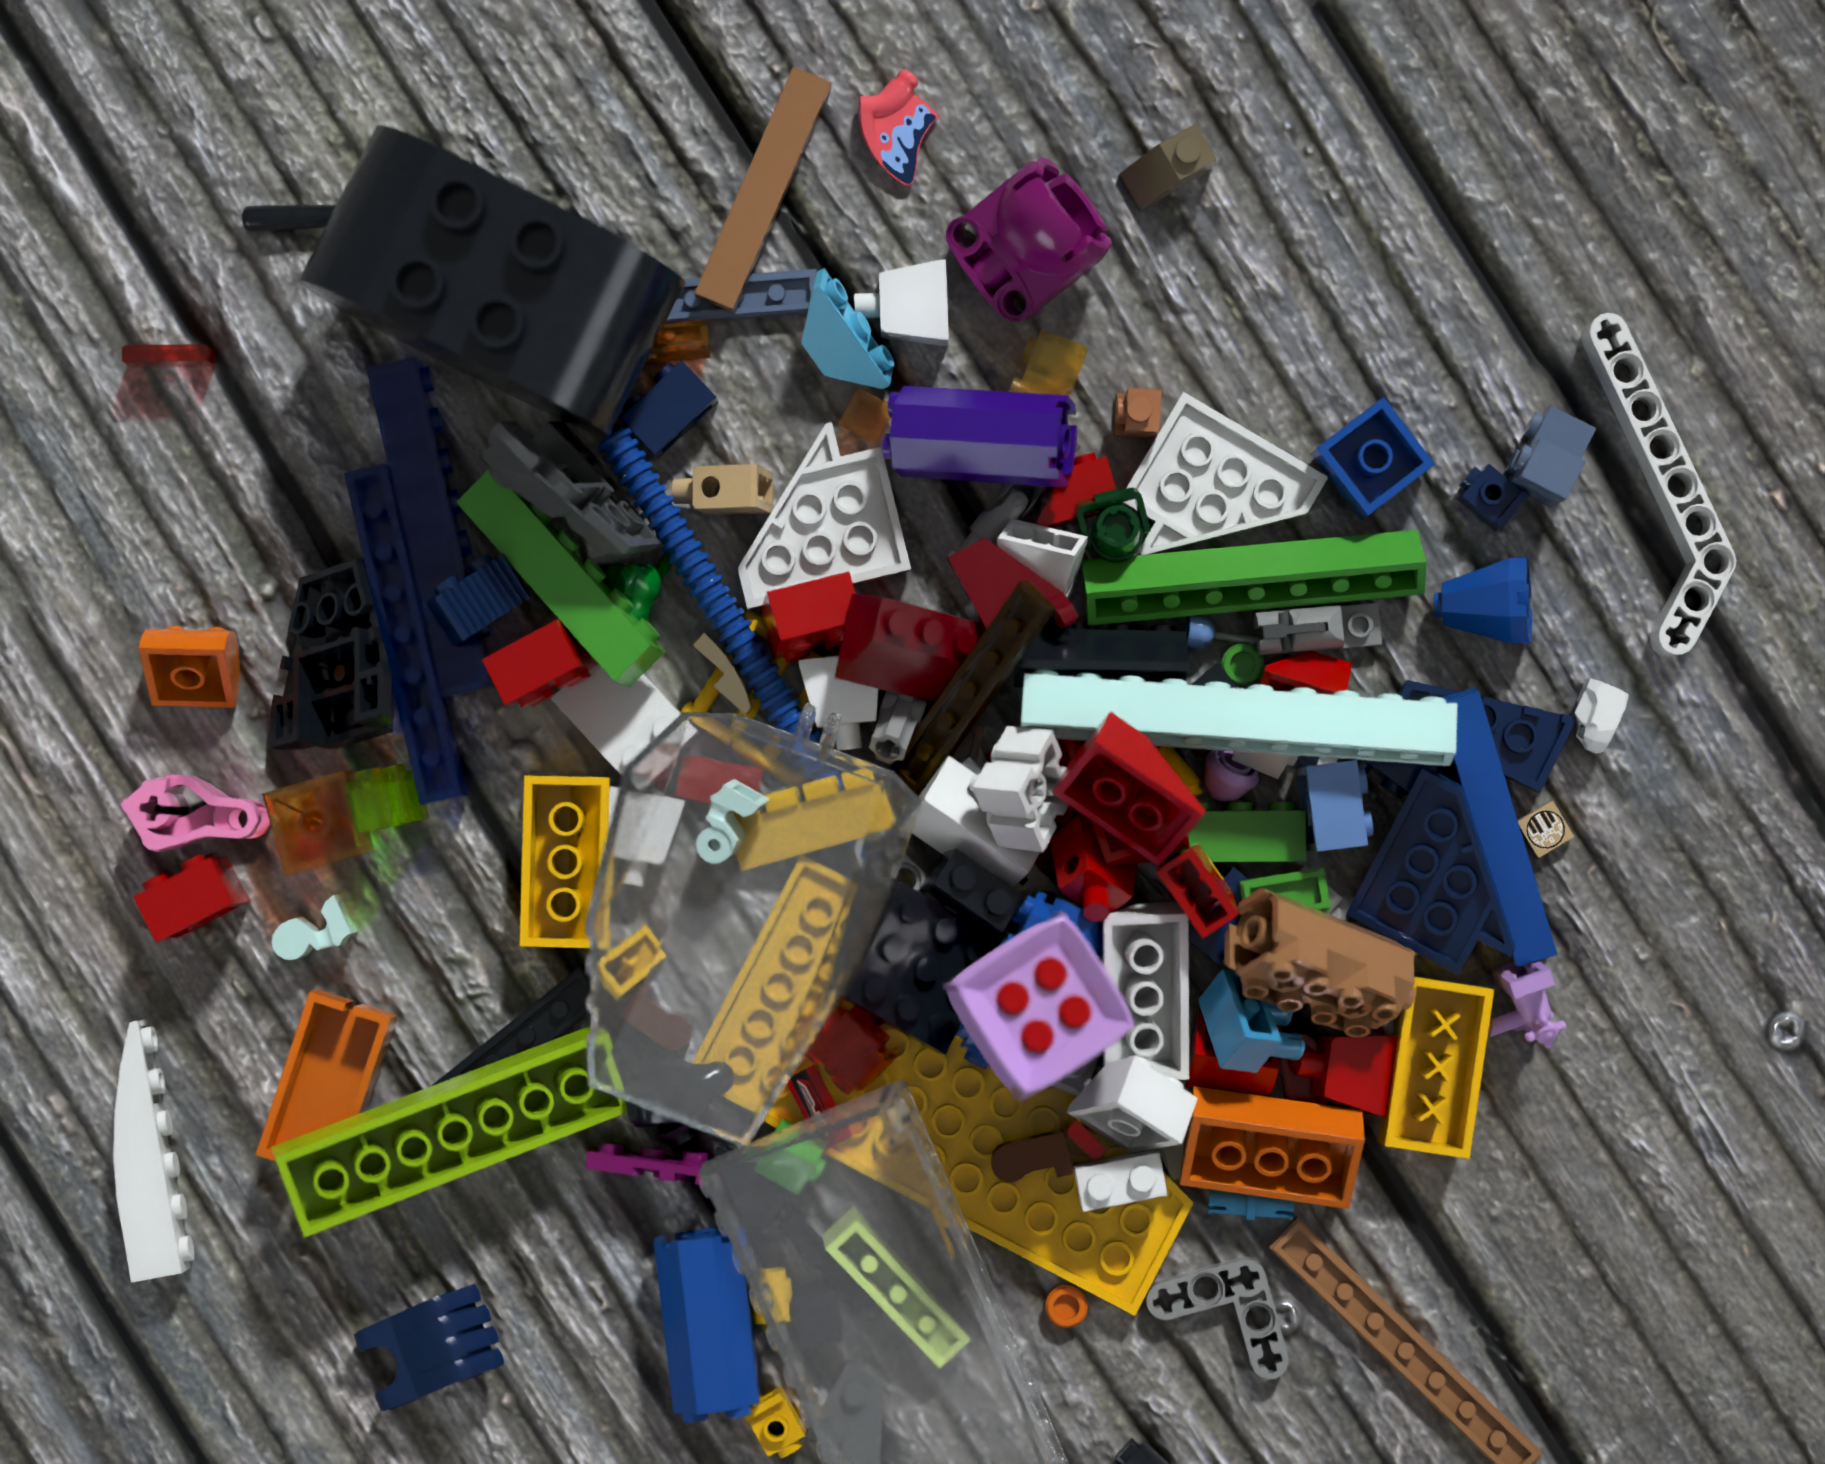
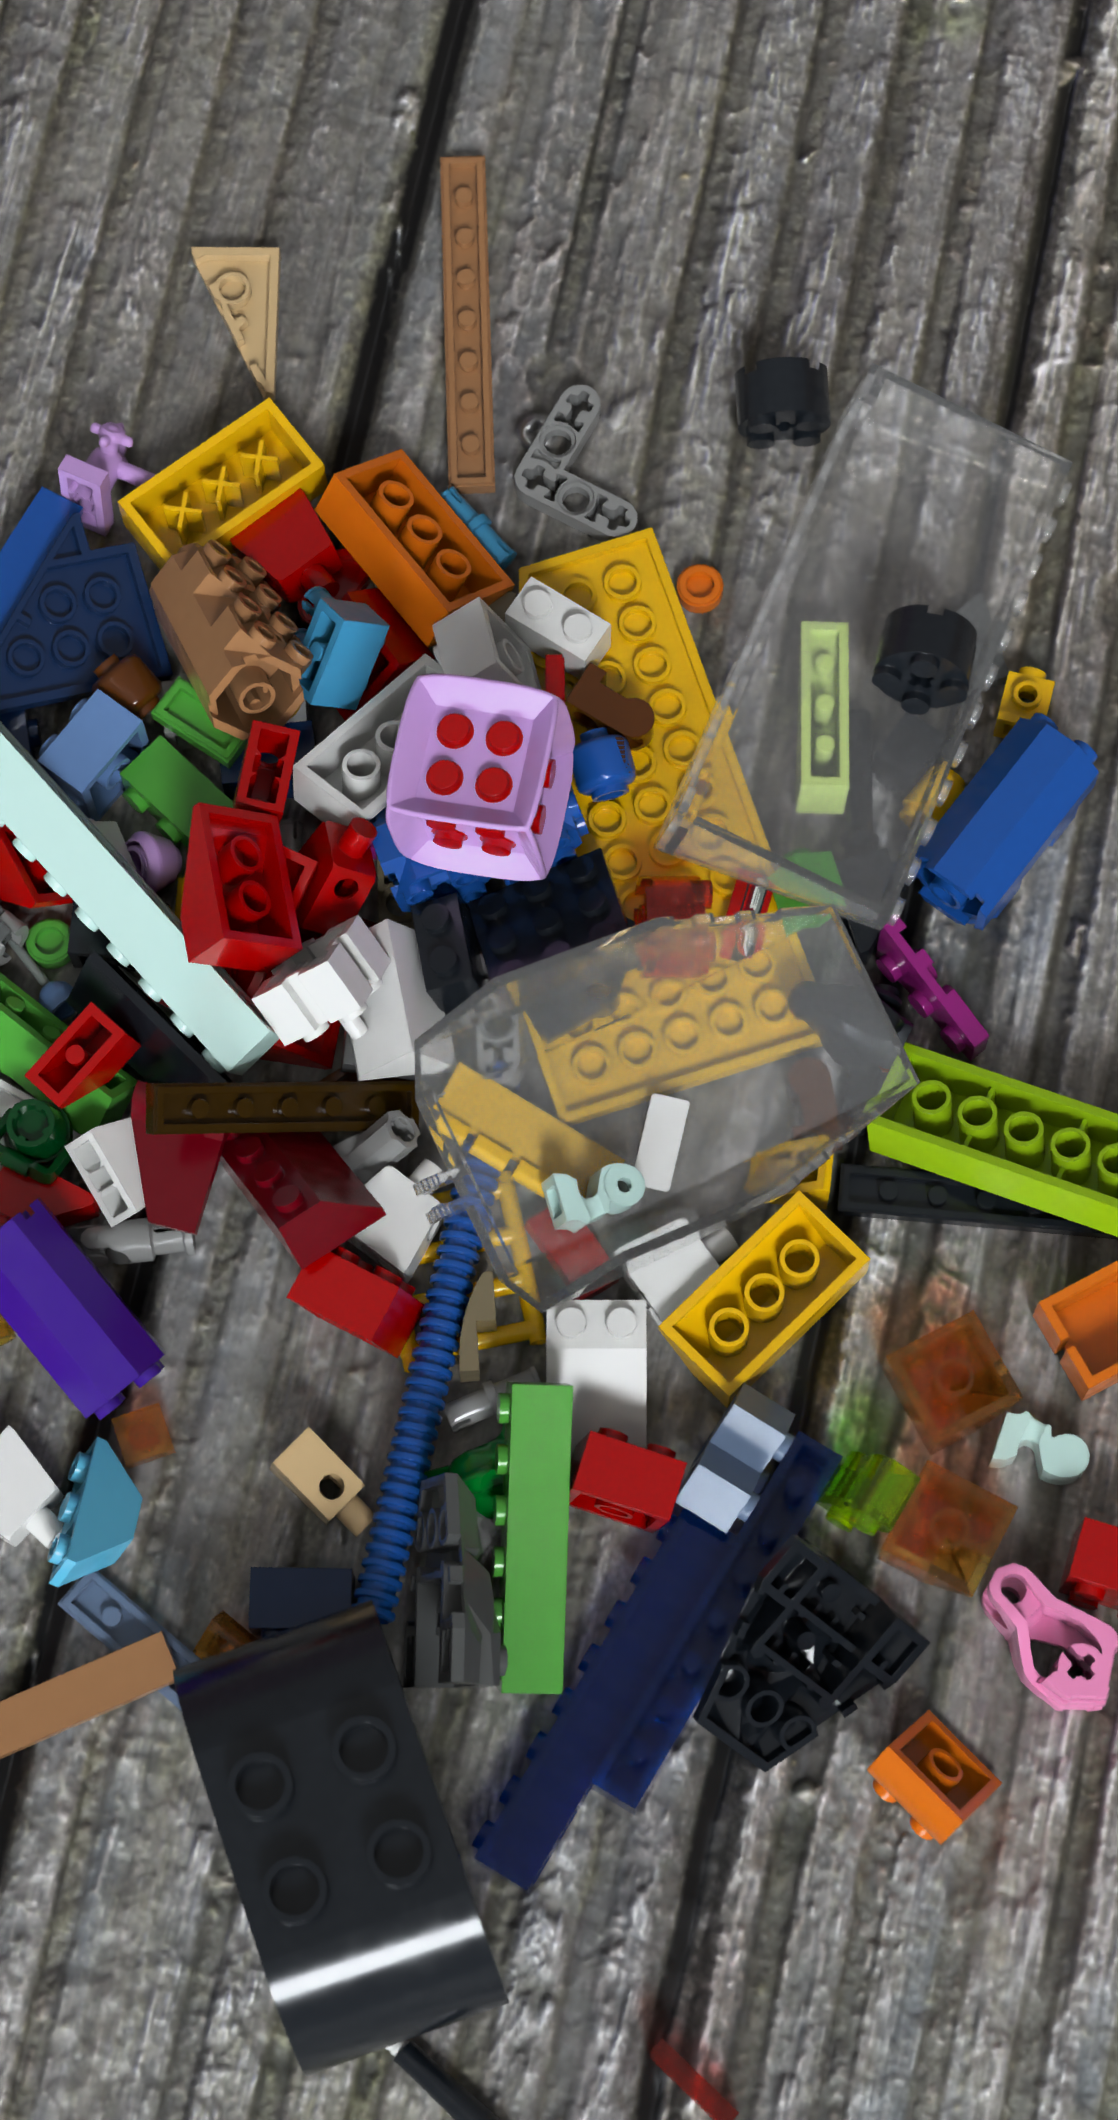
camera: 130 degrees left, 15 degrees down
dark blue brick [426,553,531,646] -> none
white wing [737,422,911,610] -> none
none -> red slope [24,1002,142,1109]
none -> reddish brown head [91,653,162,719]
none -> tan wing [192,247,281,401]
none -> light grey pin [444,1365,541,1433]
none -> blue head [573,727,636,802]
none -> white sticker [635,1093,690,1192]
none -> sand blue brick [676,1383,796,1534]
none -> black brick [872,604,977,715]
none -> clear orange slope [882,1310,1023,1456]

